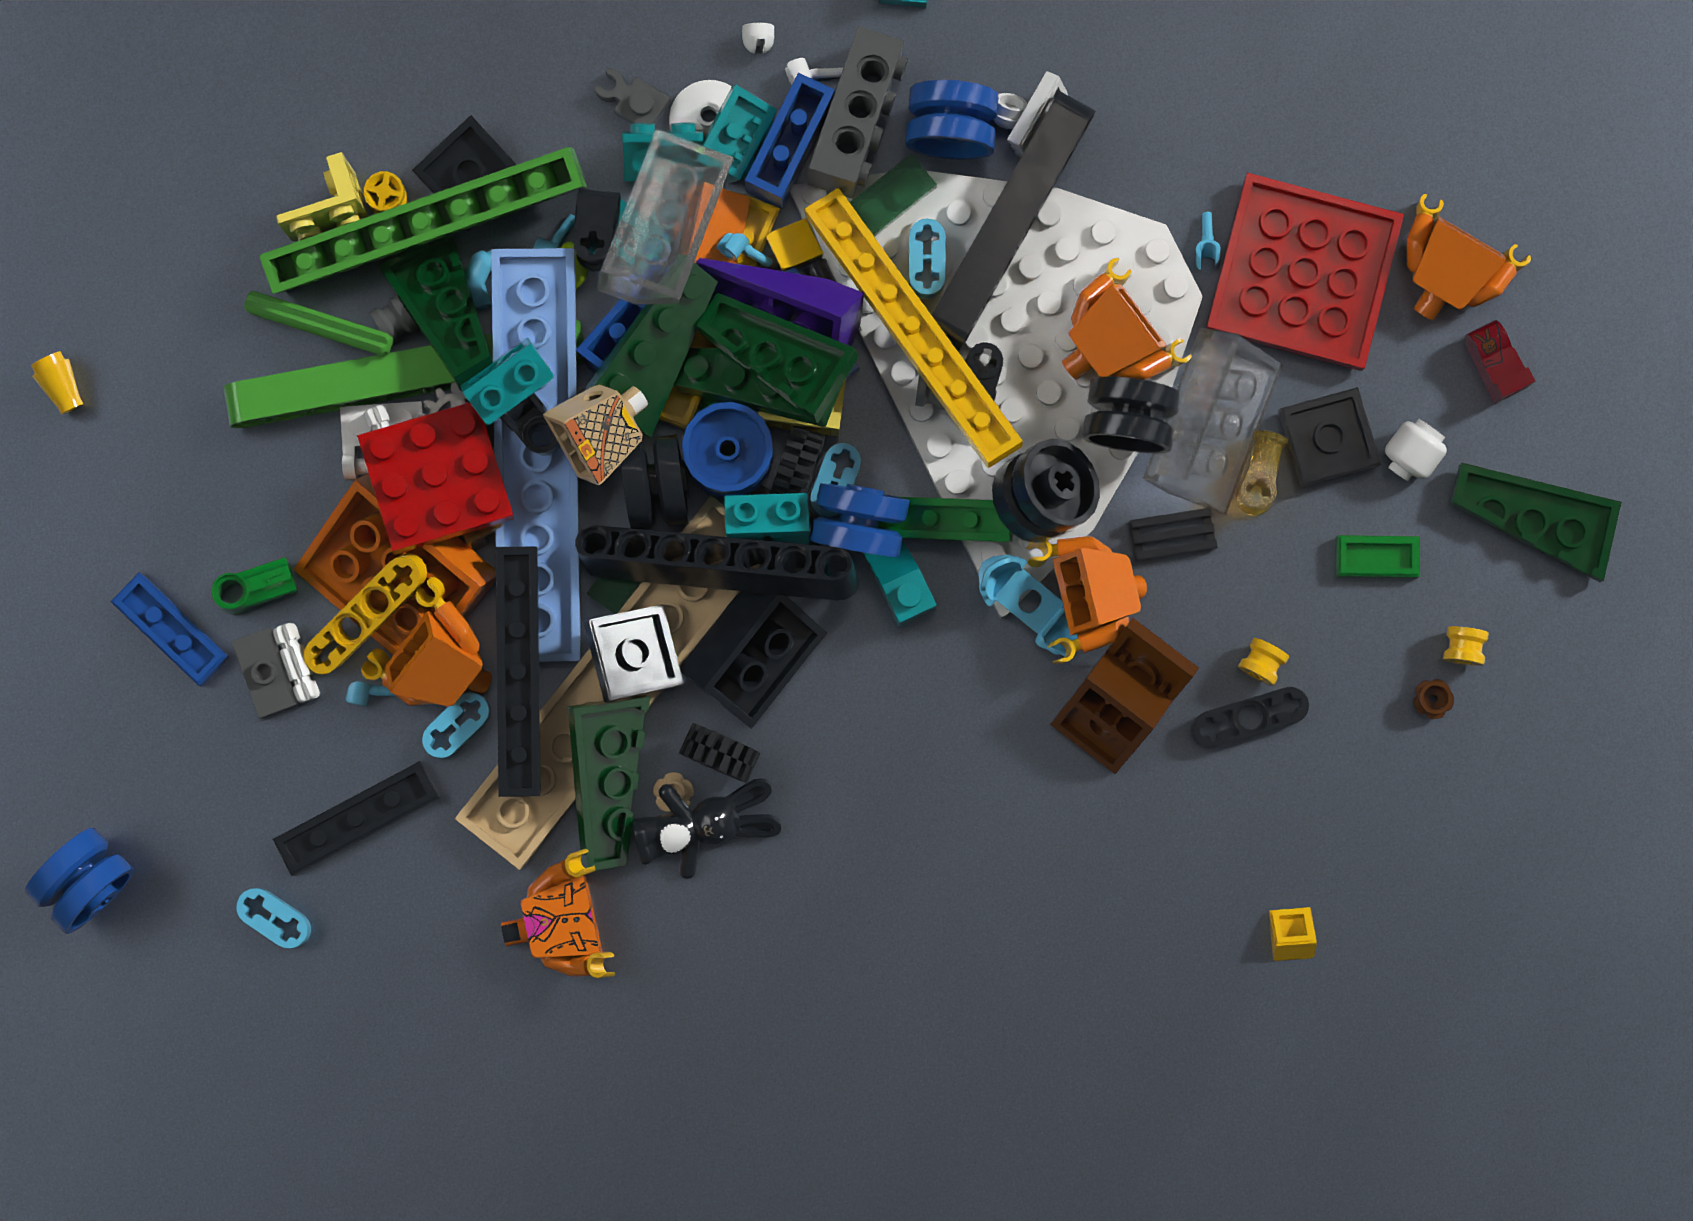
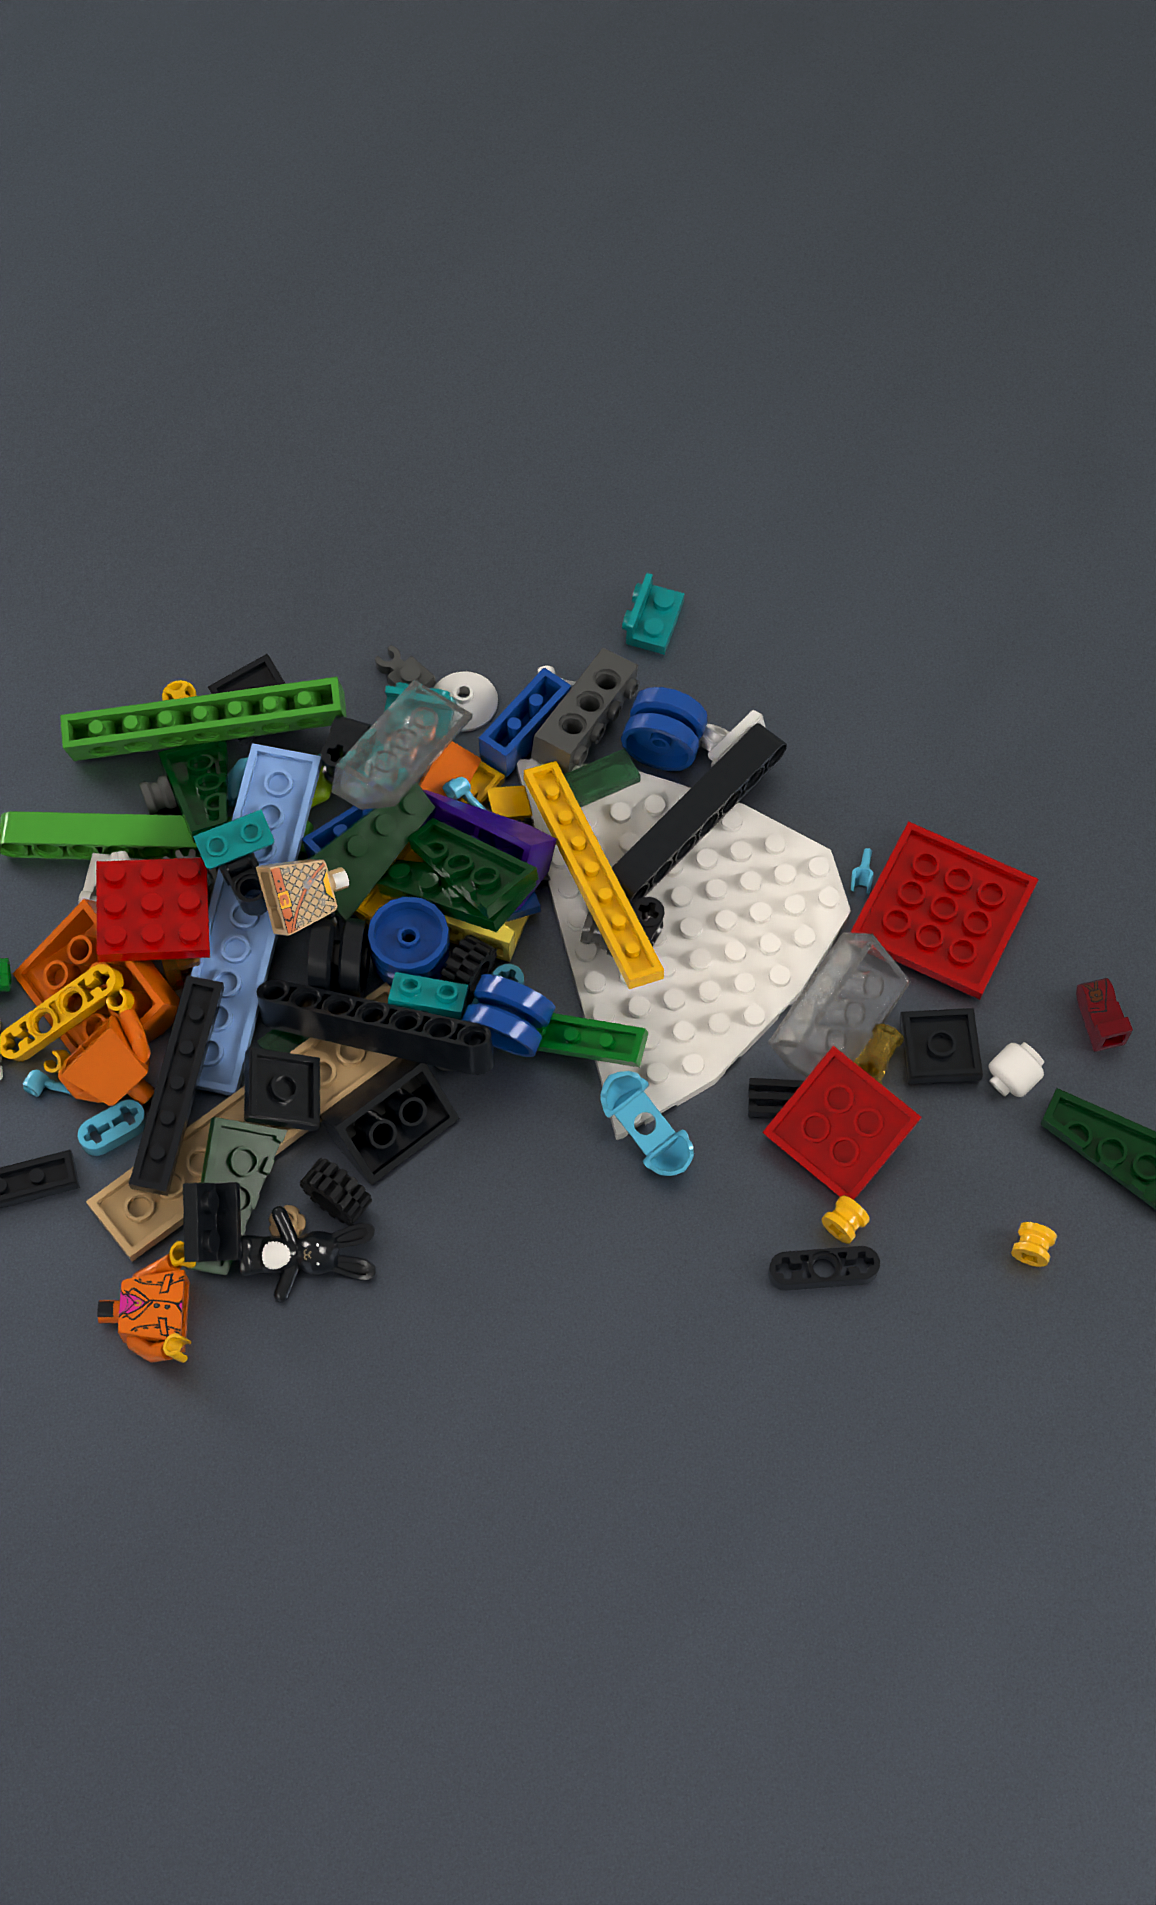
camera: 15 degrees right, 20 degrees down
bright green axle [244,291,393,356] -> none
light yellow bracket [276,152,369,241] -> none
teal bracket [694,84,777,183] -> none
white hinge [742,23,774,54] -> none
teal slope [863,540,937,627] -> none
medium azure beam [908,218,946,299] -> none
black wheel [992,439,1100,543] -> none
orange torso [1026,536,1147,664] -> none
reddish brown bracket [1050,618,1199,774] -> none
orange torso [1062,258,1192,380] -> none
black wheel [1082,376,1180,454] -> none
yellow slope [1269,907,1317,961] -> none
green tile [1336,535,1420,578] -> none
orange torso [1407,194,1531,321] -> none
reddish brown plate [1413,679,1454,719] -> none
none -> black bracket [183,1182,242,1262]
none -> red plate [762,1045,922,1201]

